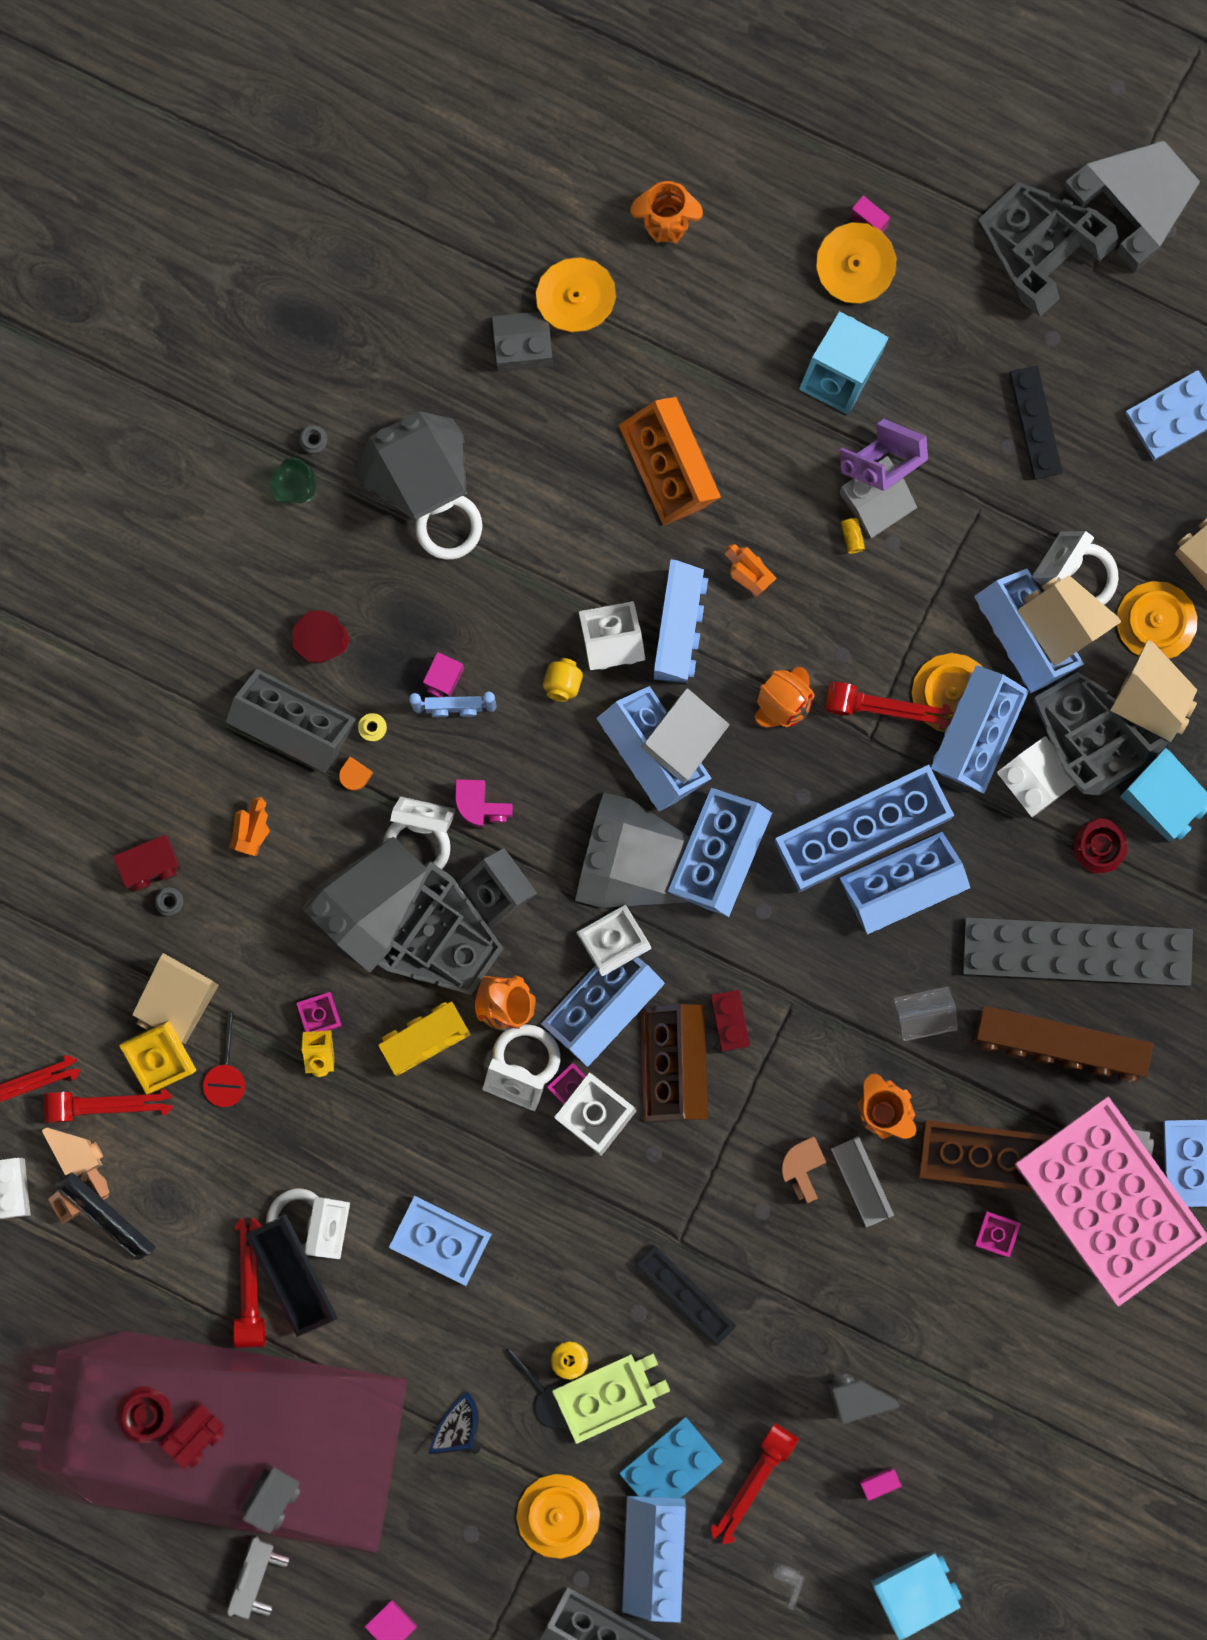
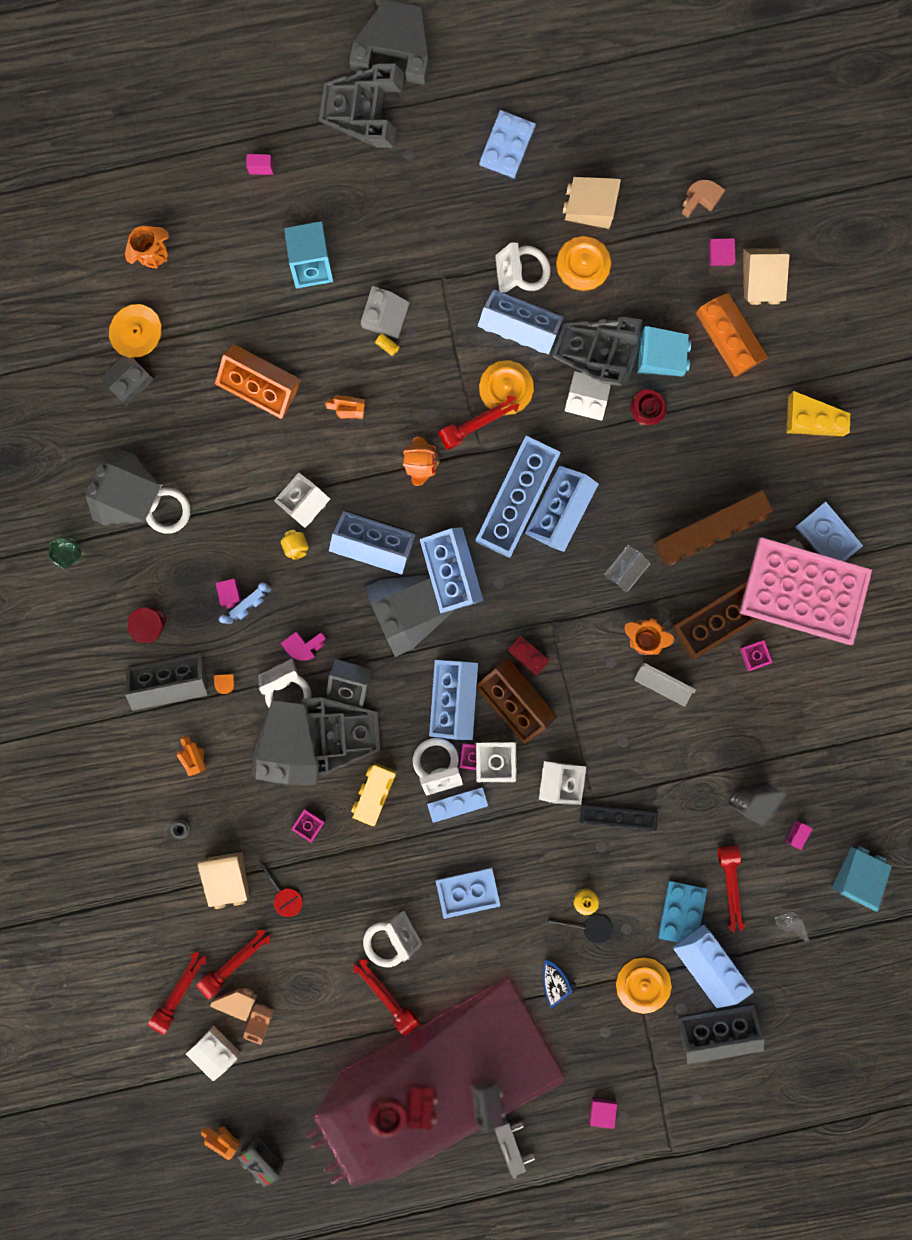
camera: 40 degrees left, 5 degrees up
black tile [54,1172,156,1260] -> none
dark red brick [113,835,182,892] -> none
yellow tile [119,1021,196,1095] -> none
black slope [245,1215,338,1337] -> none
dark grey plate [299,425,328,454] -> none
yellow brick [302,1030,334,1077] -> none
light yellow plate [358,713,387,742] -> none
orange piece [475,975,536,1030] -> none
yellowish green tile [553,1353,670,1444] -> none
white tile [576,905,652,976] -> none
tile [641,688,730,784] -> none
light blue slope [654,560,708,684] -> none
nougat brick [781,1137,827,1204] -> none
light orange piece [816,222,897,303] -> none
medium lavender panel [839,419,928,491] -> none
light blue slope [931,665,1029,794] -> none
dark grey plate [963,918,1193,986] -> none
black plate [1010,365,1063,480] -> none
tan slope [1017,575,1121,666] -> none
tan slope [1110,640,1197,742] -> none
none -> light blue plate [427,787,488,823]
none -> white slope [539,761,586,805]

